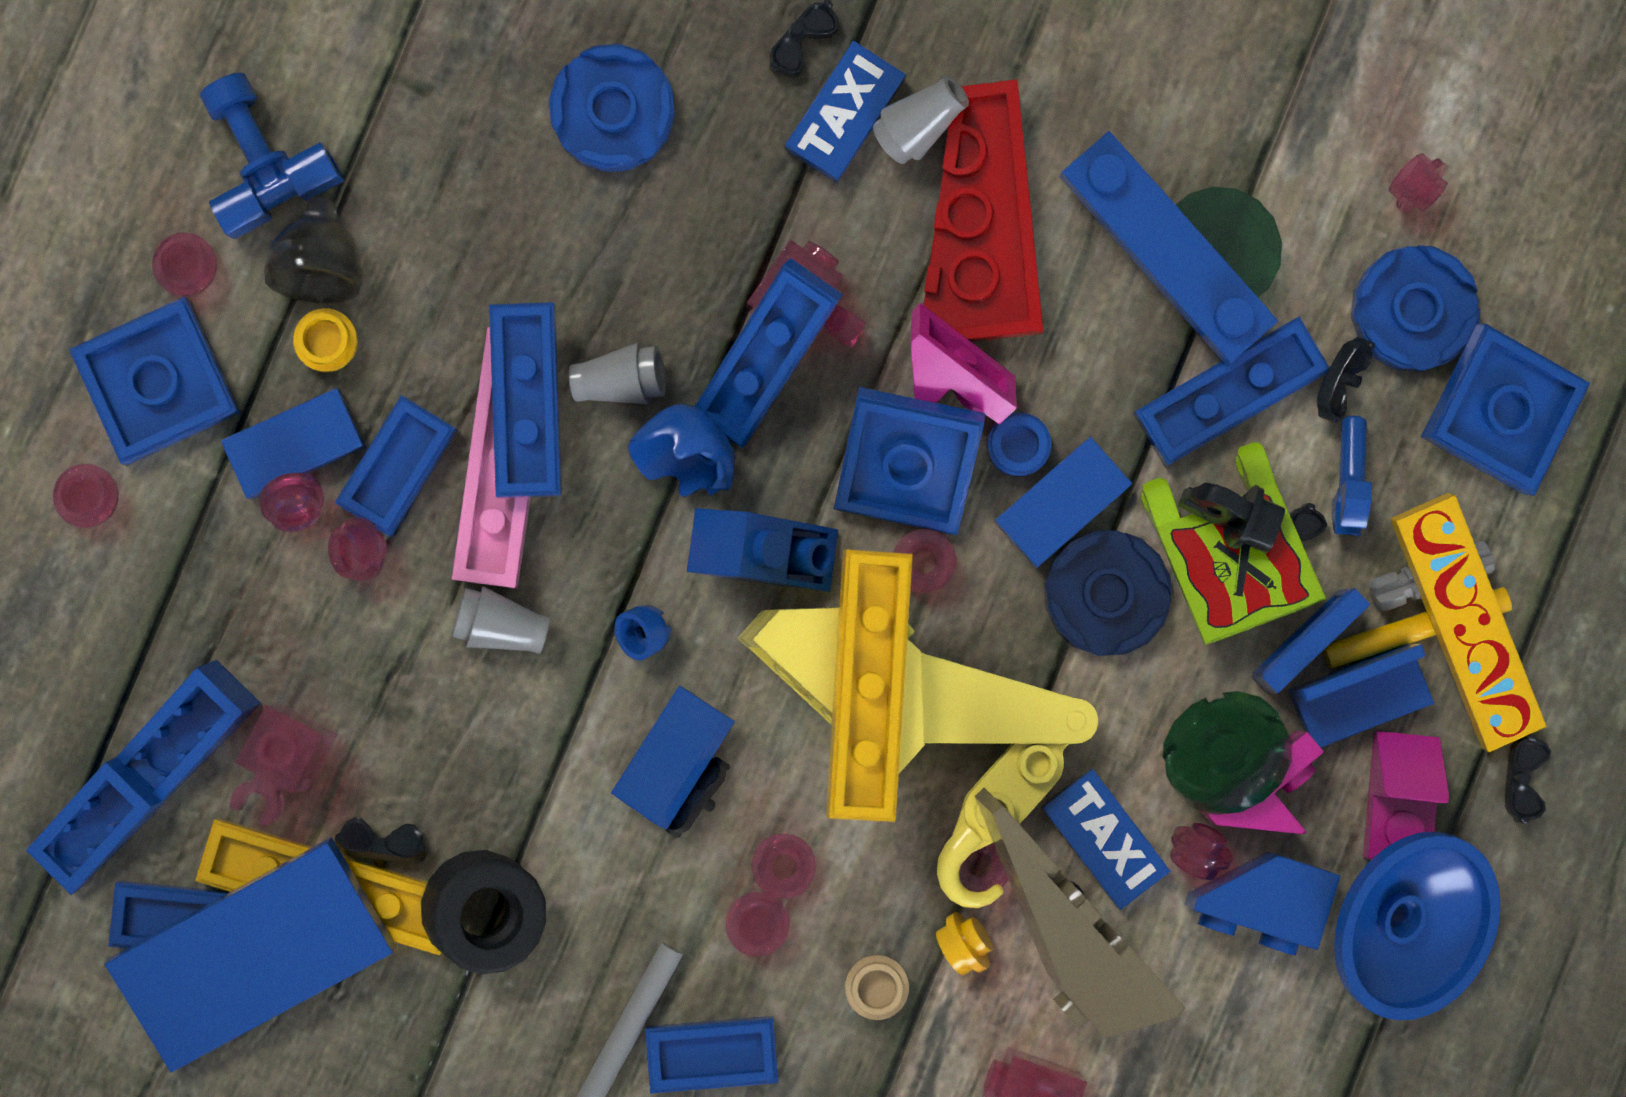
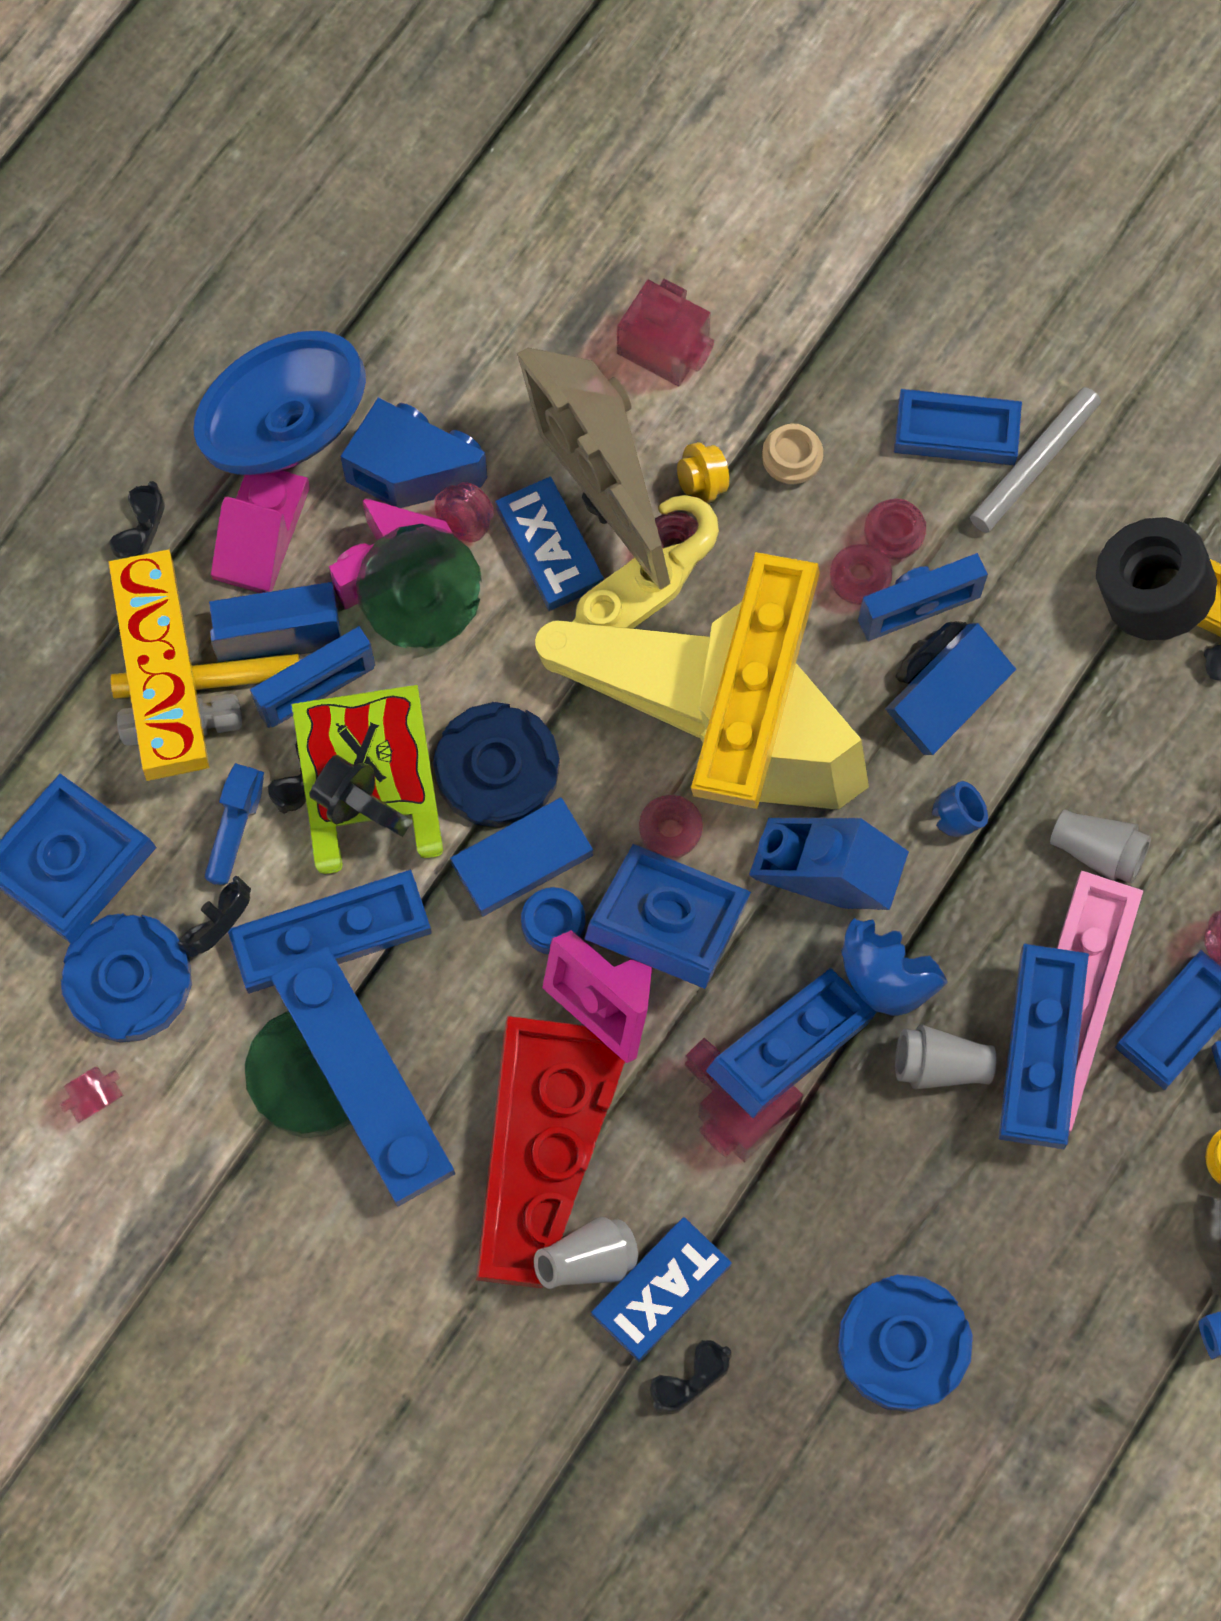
camera: 165 degrees left, 15 degrees down
none -> blue plate [858,553,988,641]

